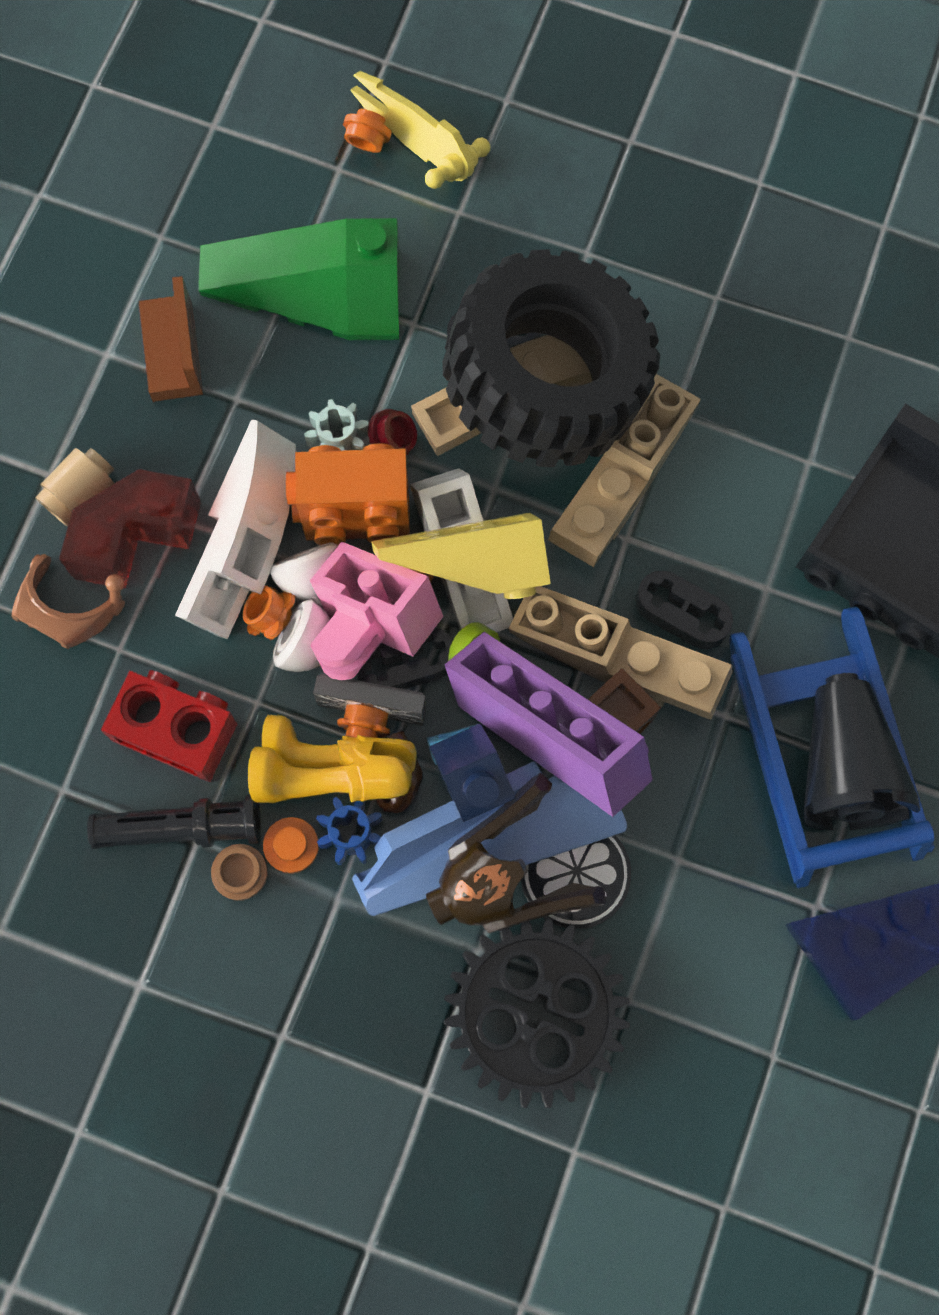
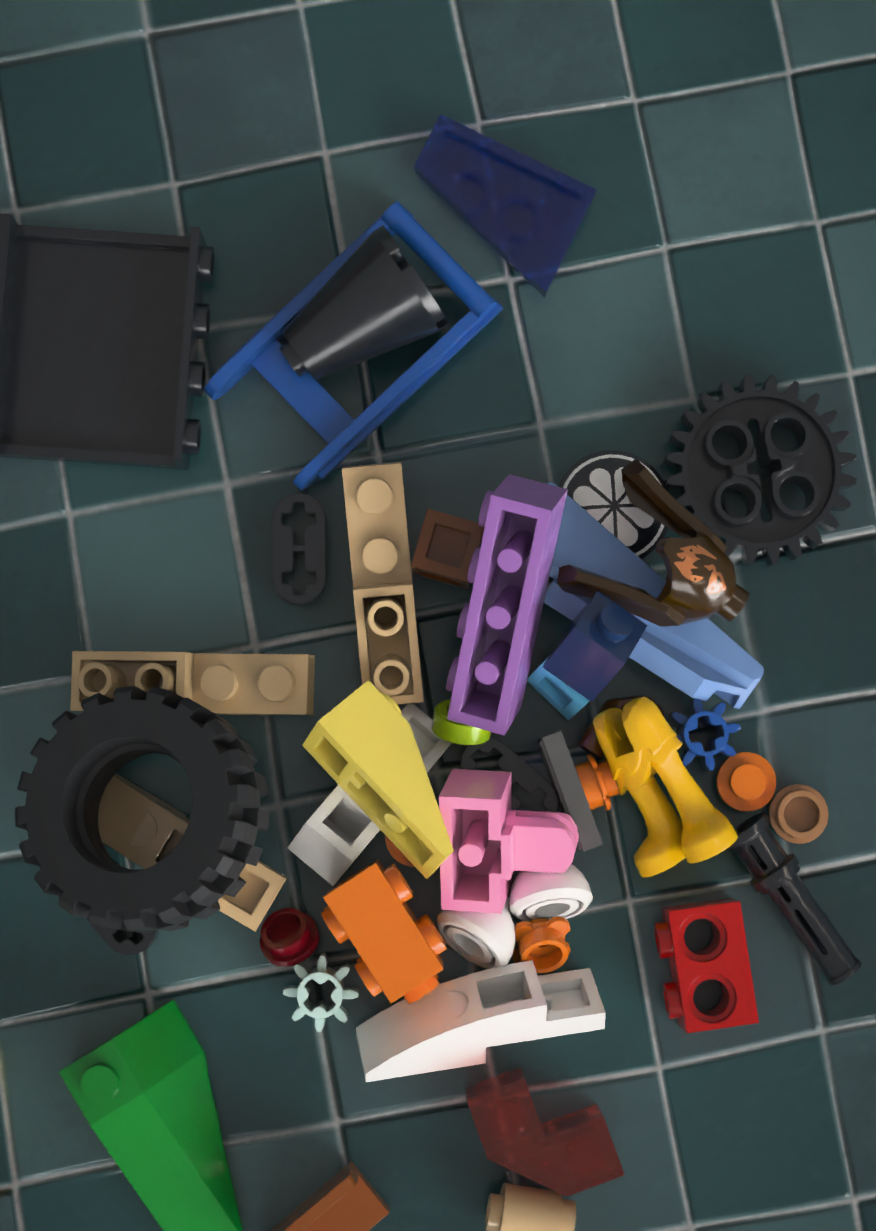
camera: 125 degrees left, 10 degrees up
nougat helmet [11,554,125,649] -> none

